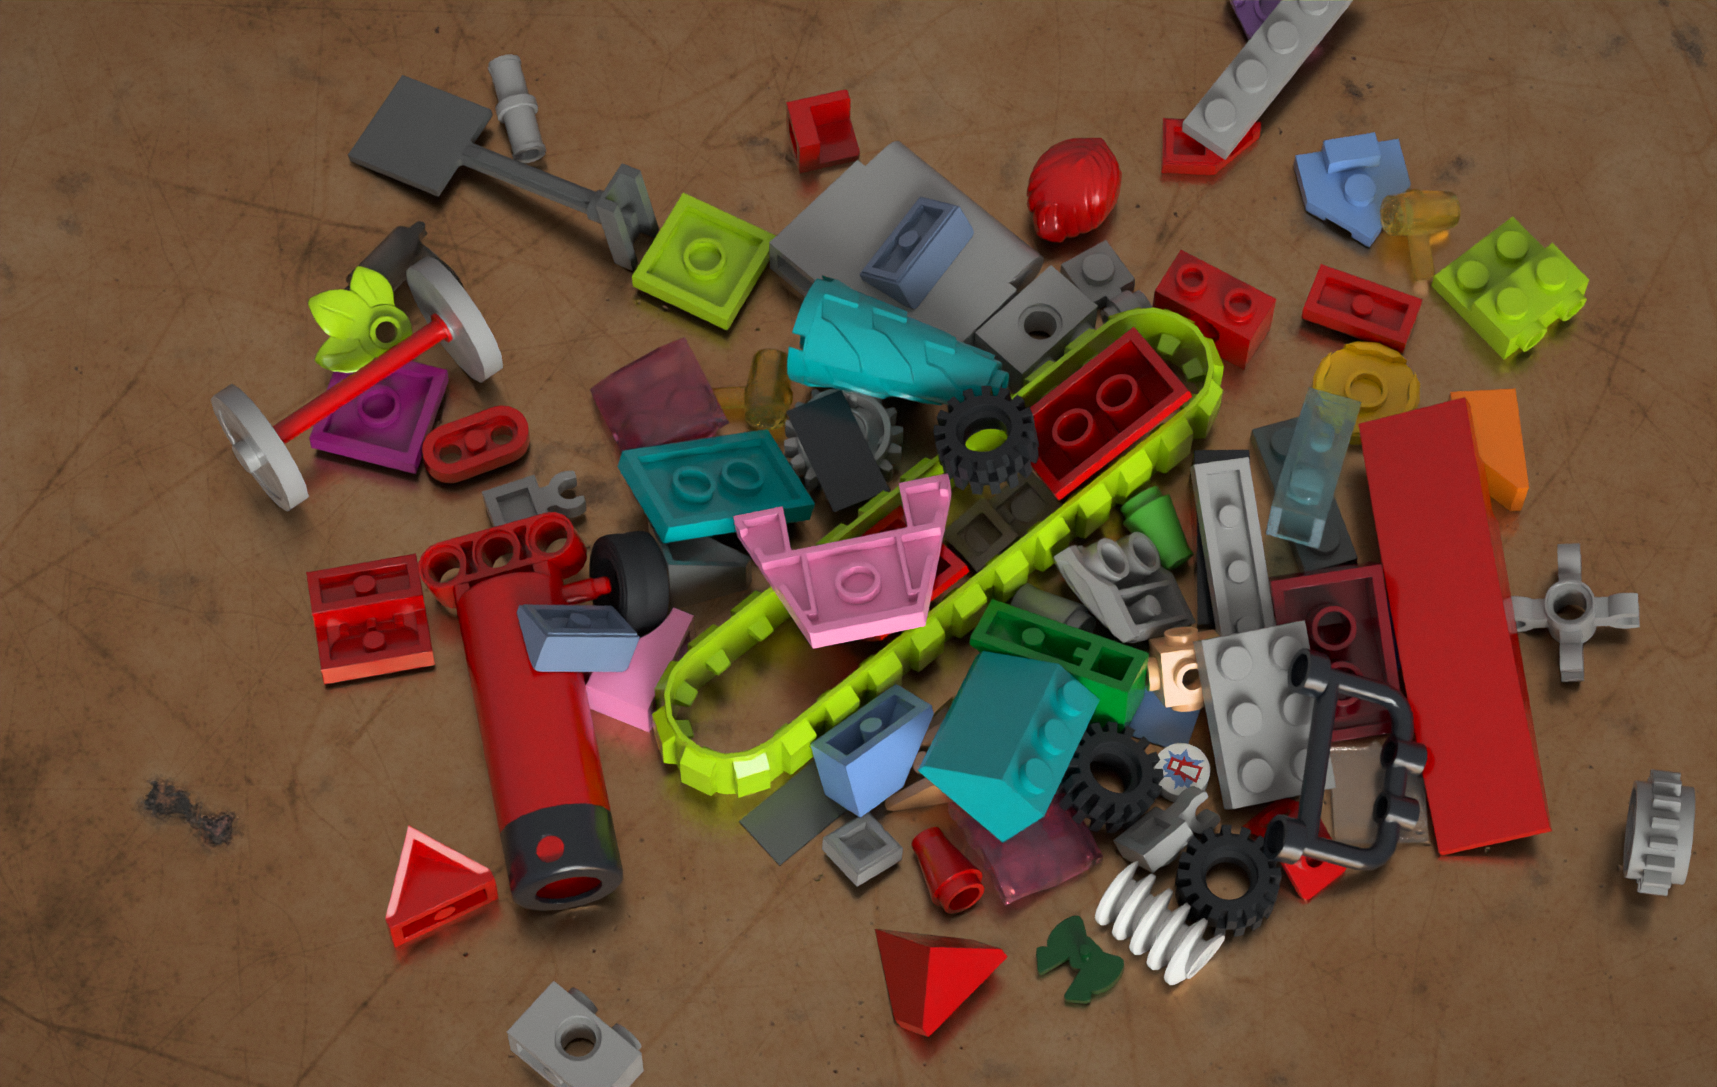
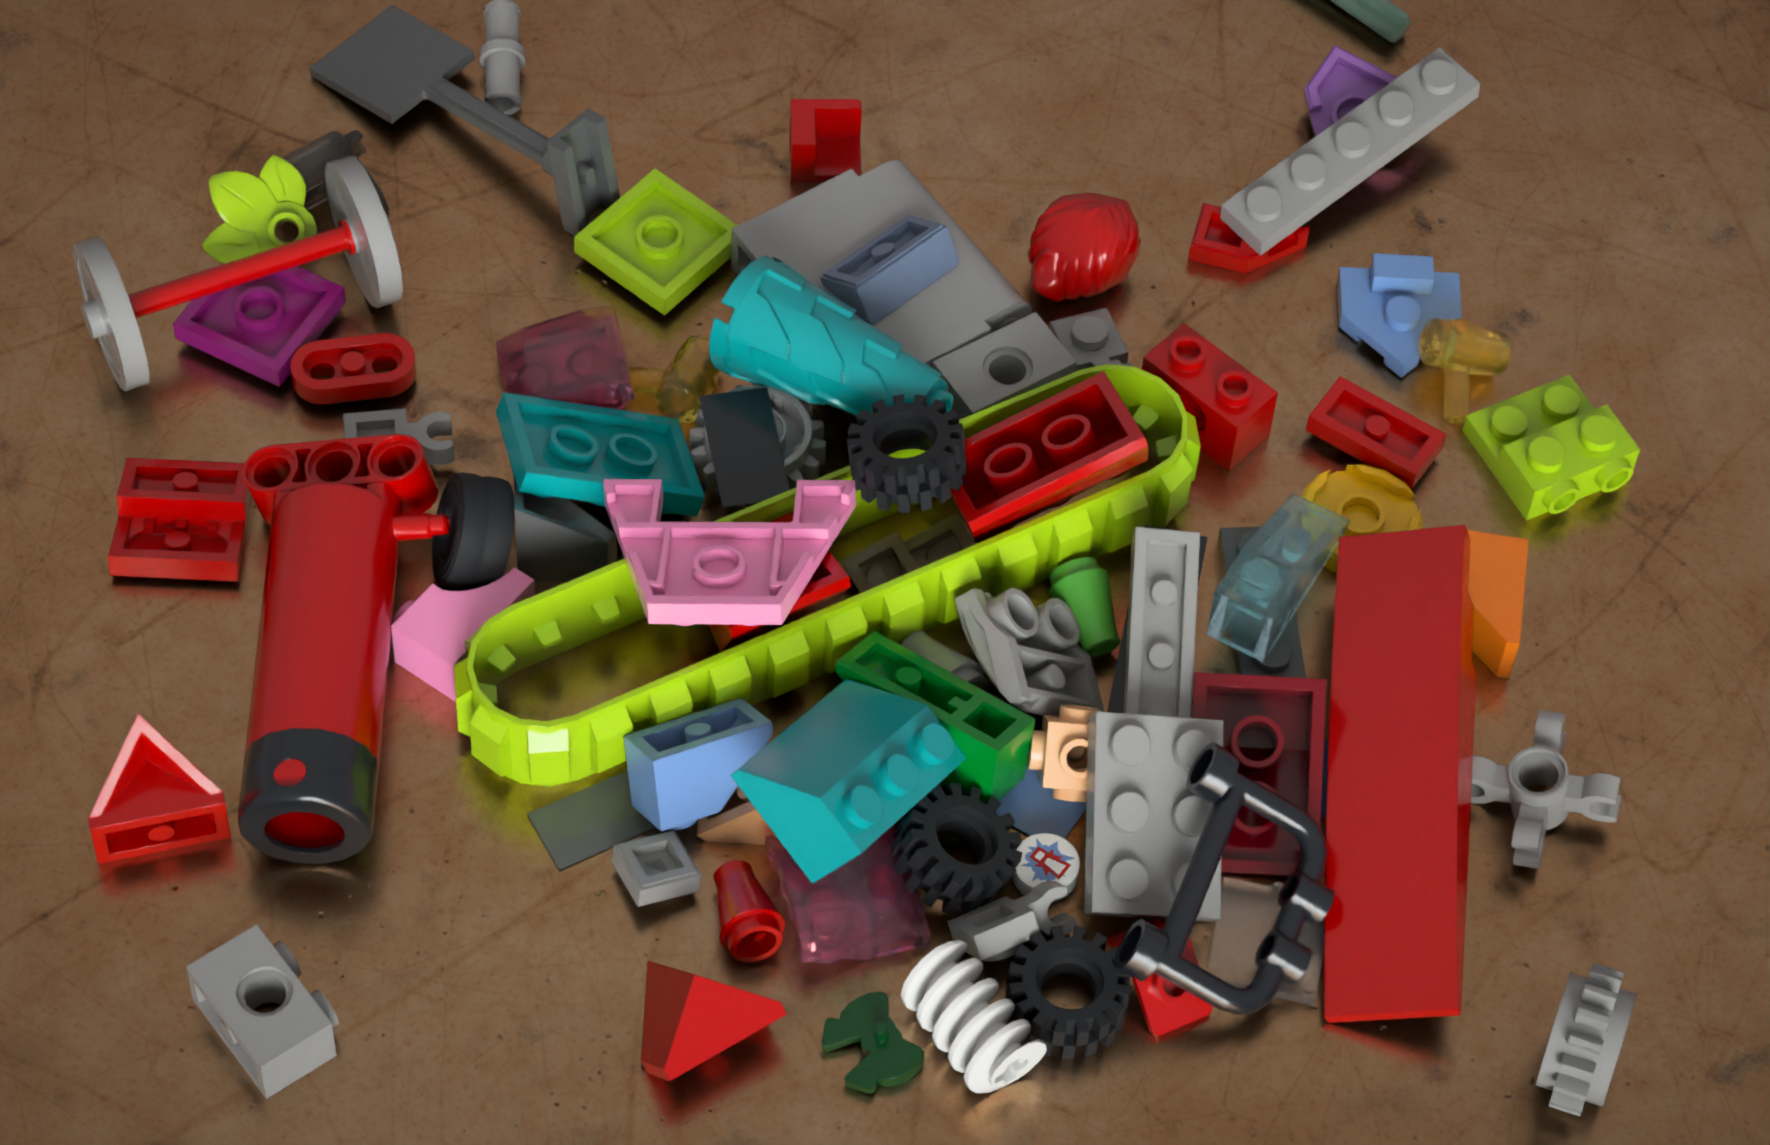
camera: 10 degrees right, 10 degrees down
sand blue slope [517,604,640,672] -> none

